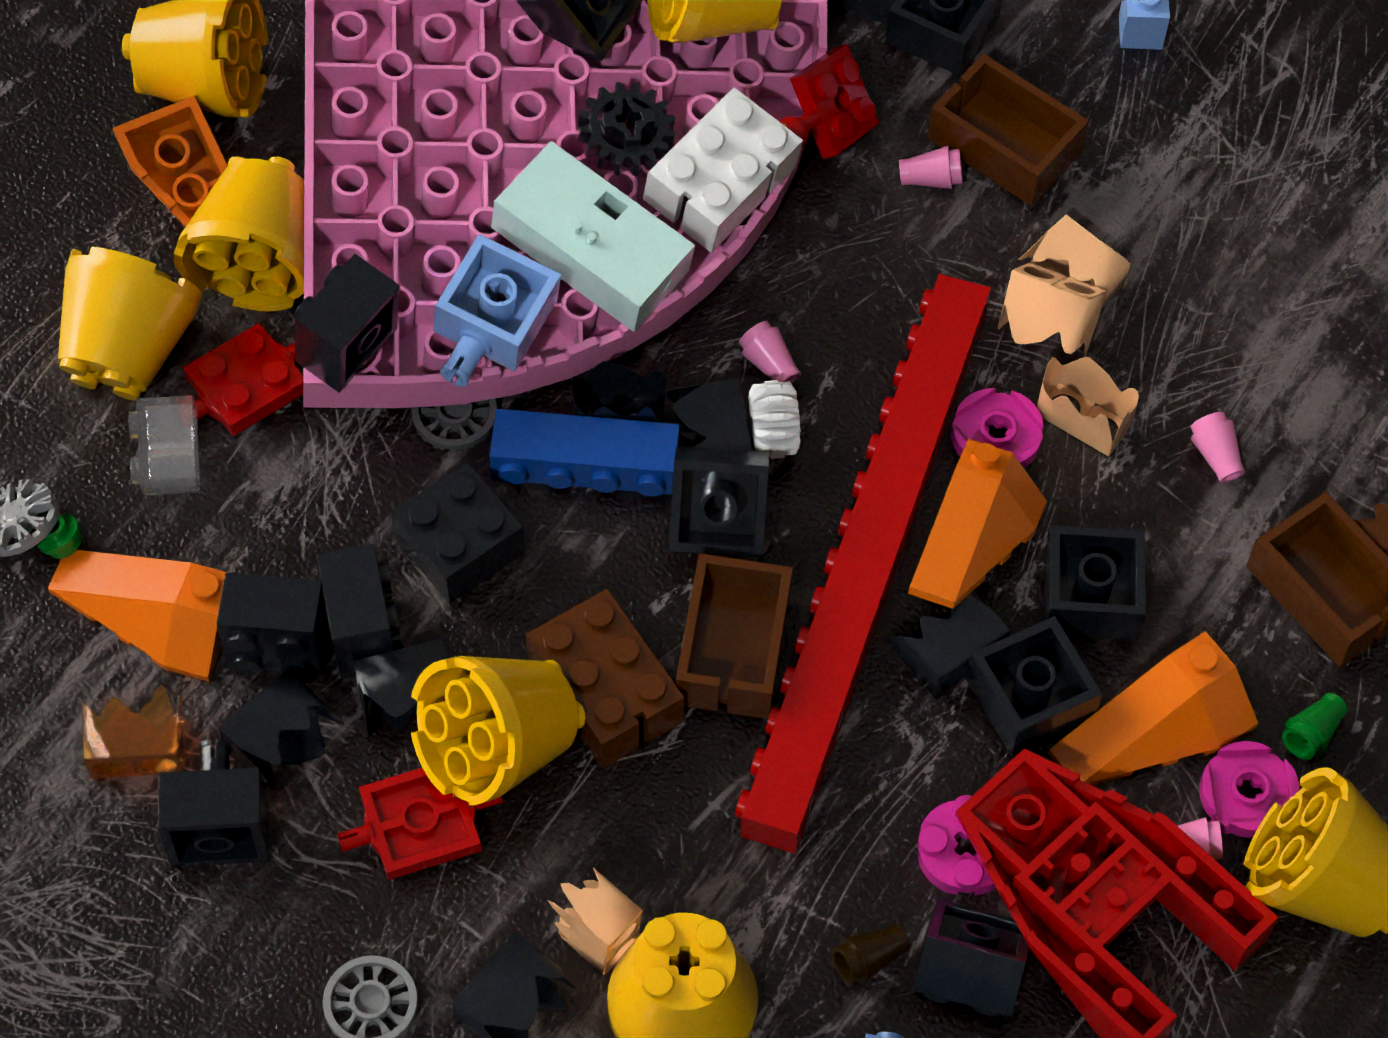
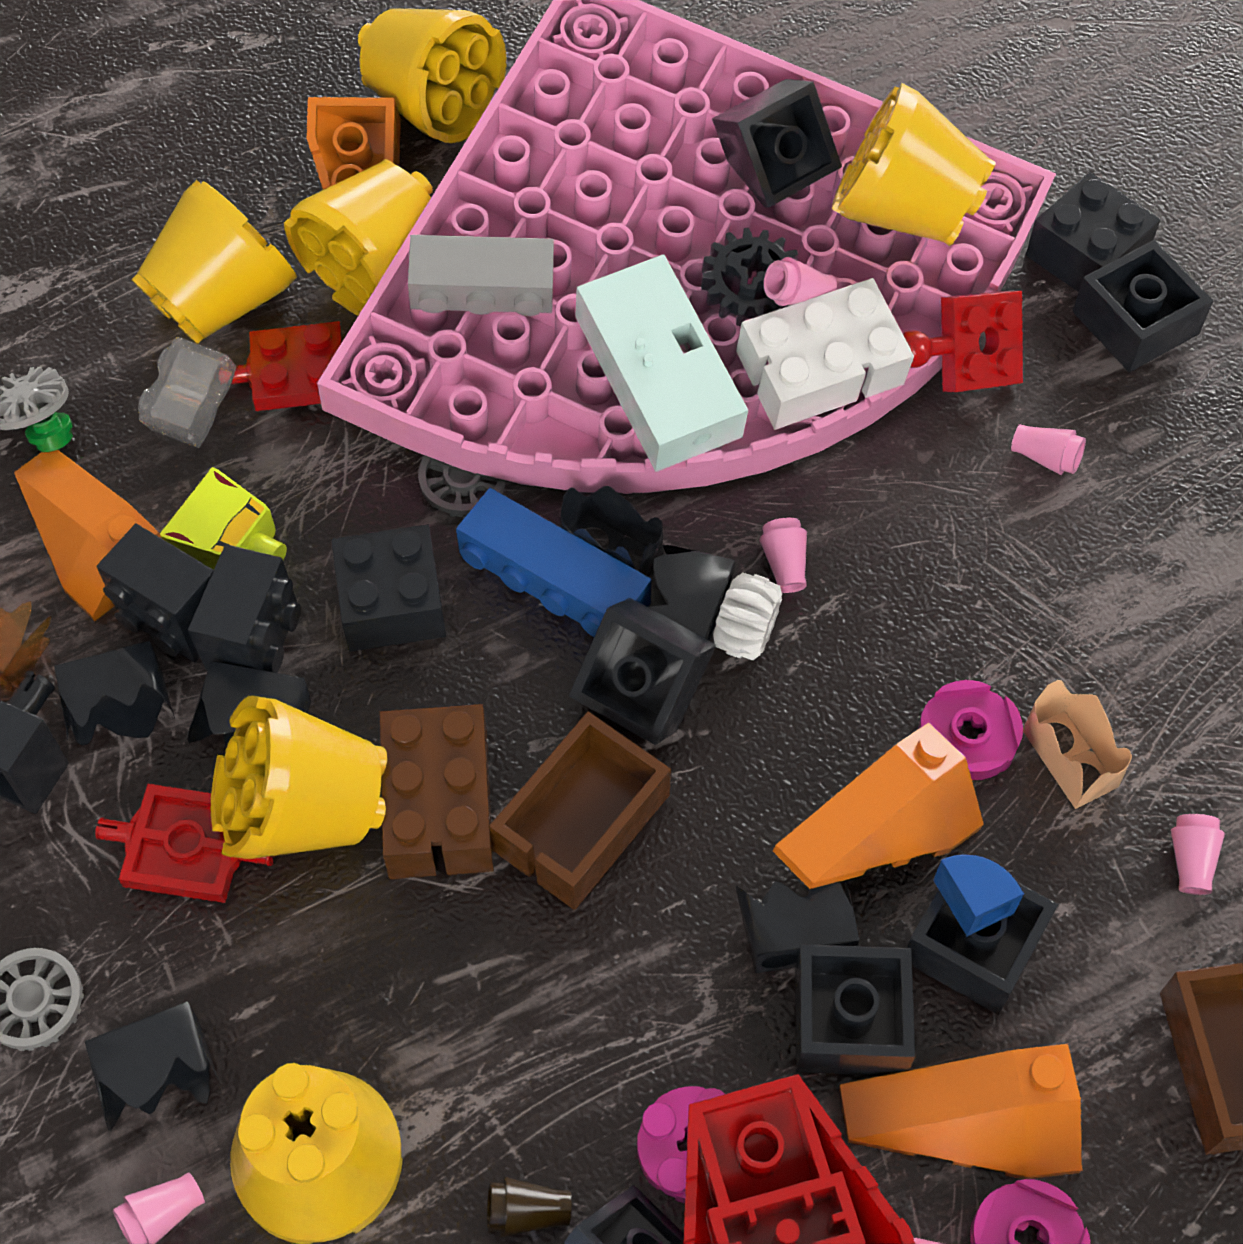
camera: 30 degrees right, 0 degrees up
black brick [294,254,400,393] -> none
light blue brick [433,234,561,387] -> none
light nougat piece [548,867,643,976] -> none
red brick [735,273,991,854] -> none
reddish brown piece [927,53,1089,206] -> none
light nougat piece [998,263,1106,357] -> none
light nougat piece [1018,214,1131,309] -> none
green cone [1282,693,1348,760] -> none
none -> neon yellow torso [160,467,287,570]
none -> light grey brick [408,235,554,316]
none -> bright pink cone [764,257,837,306]
none -> blue brick [933,855,1024,936]

